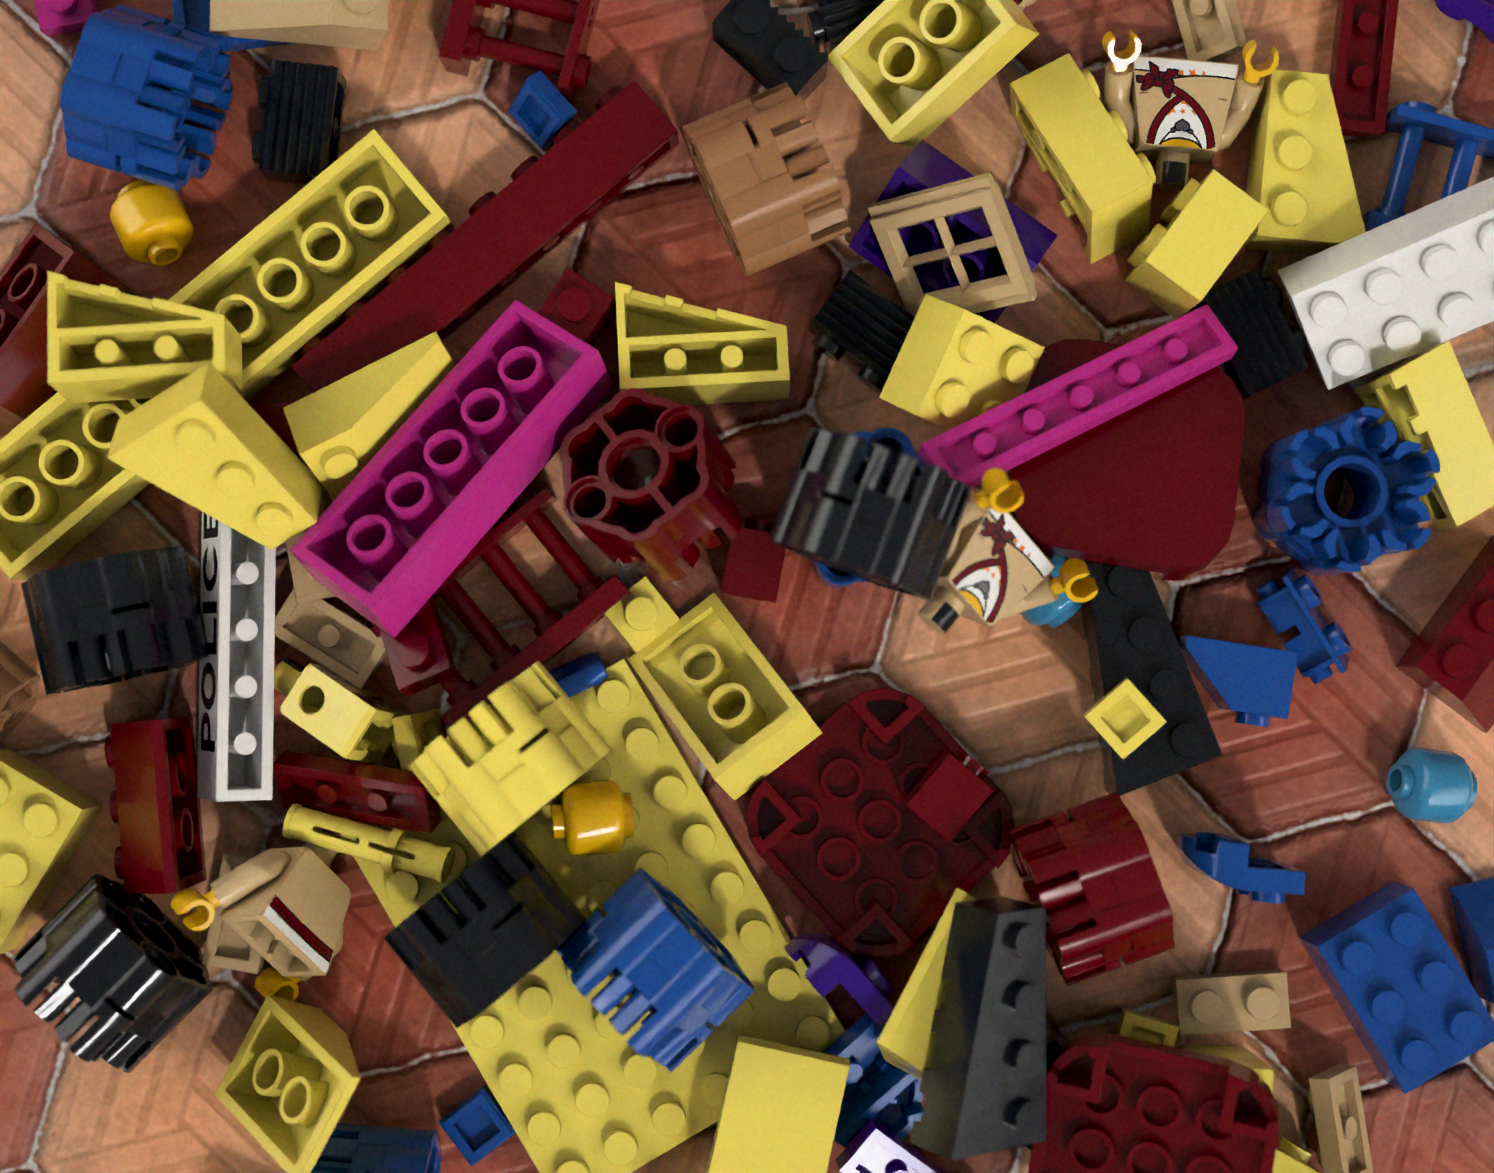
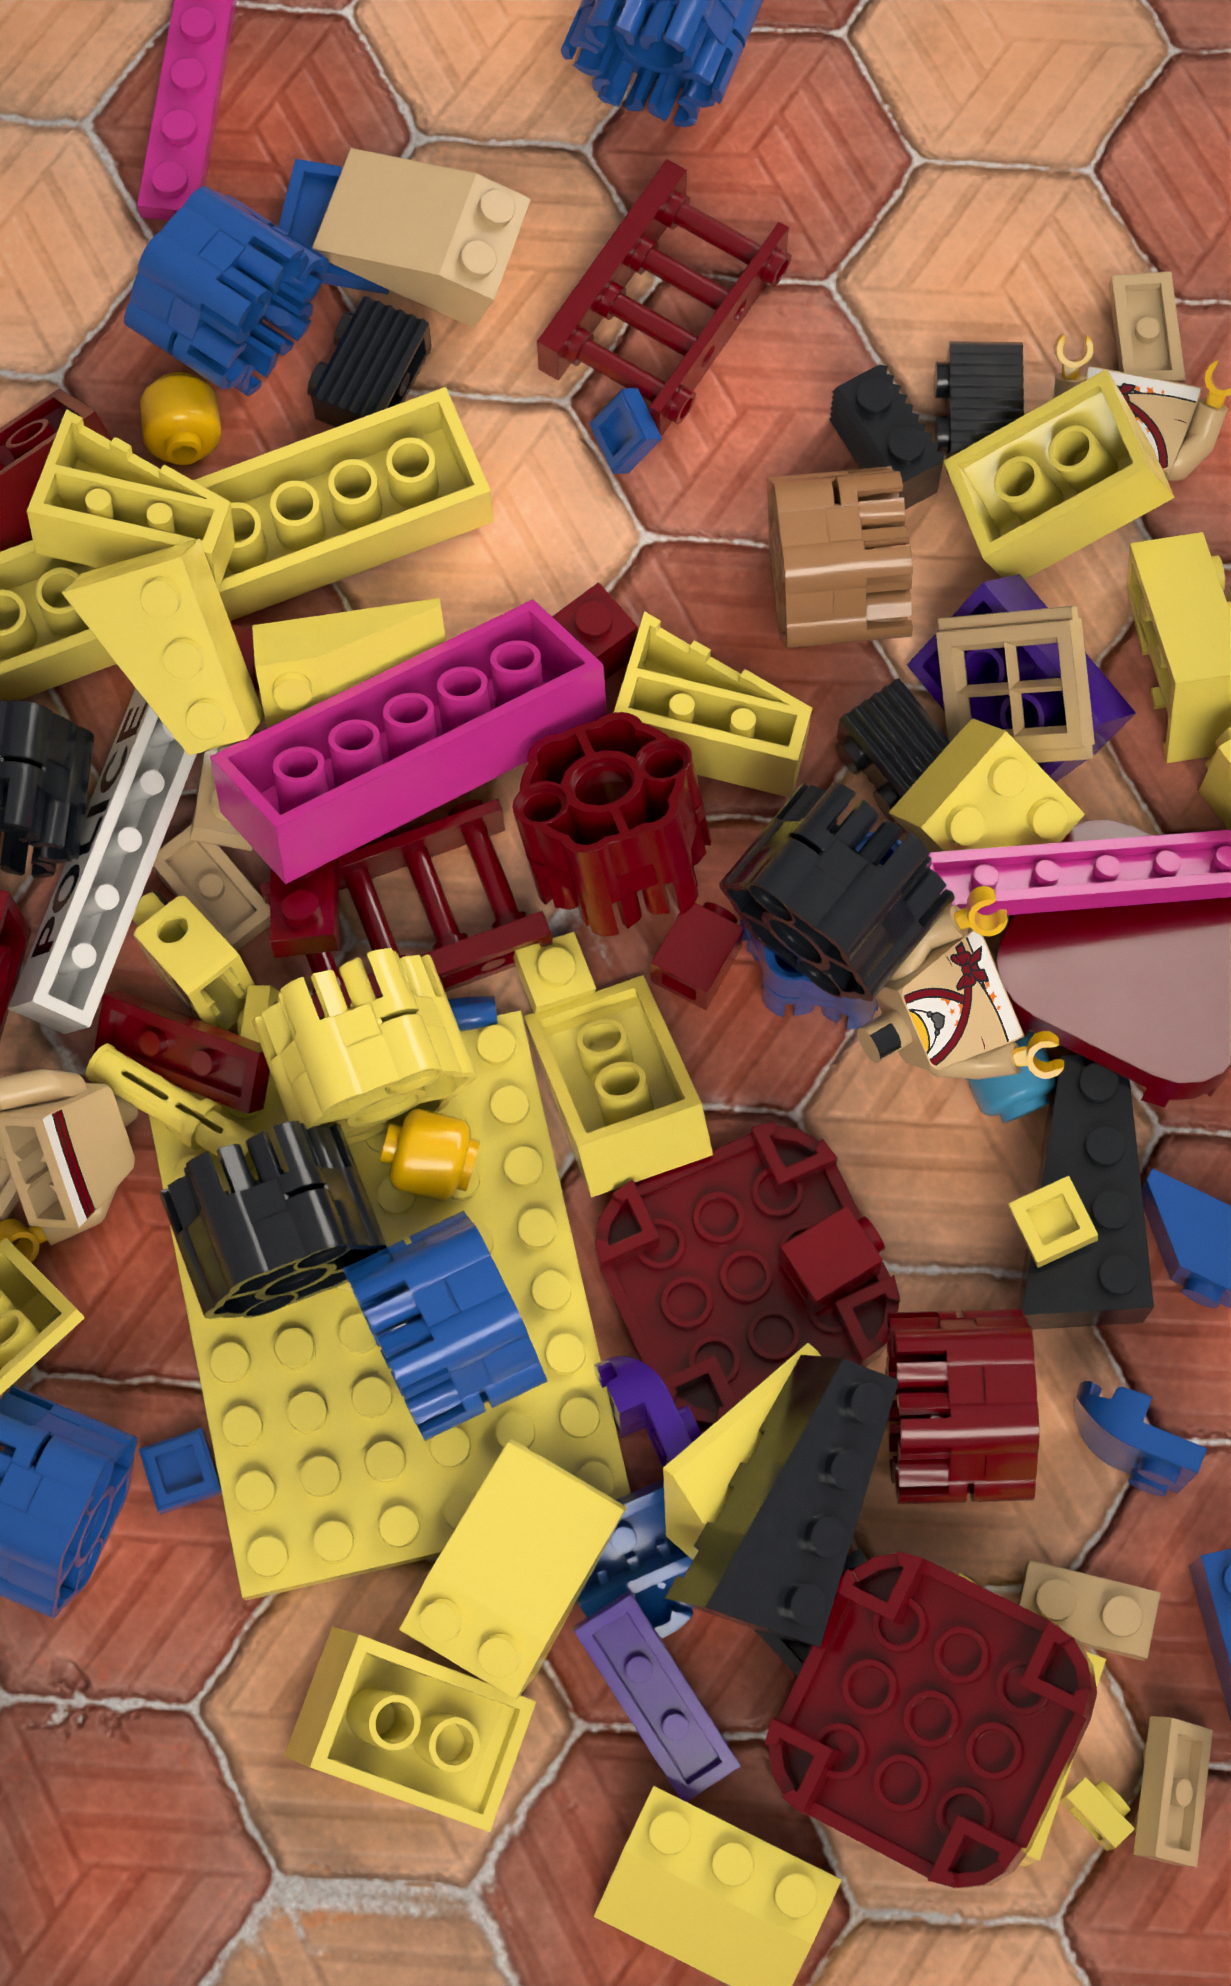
camera: 25 degrees right, 15 degrees down
dark red brick [291,80,679,393] -> none

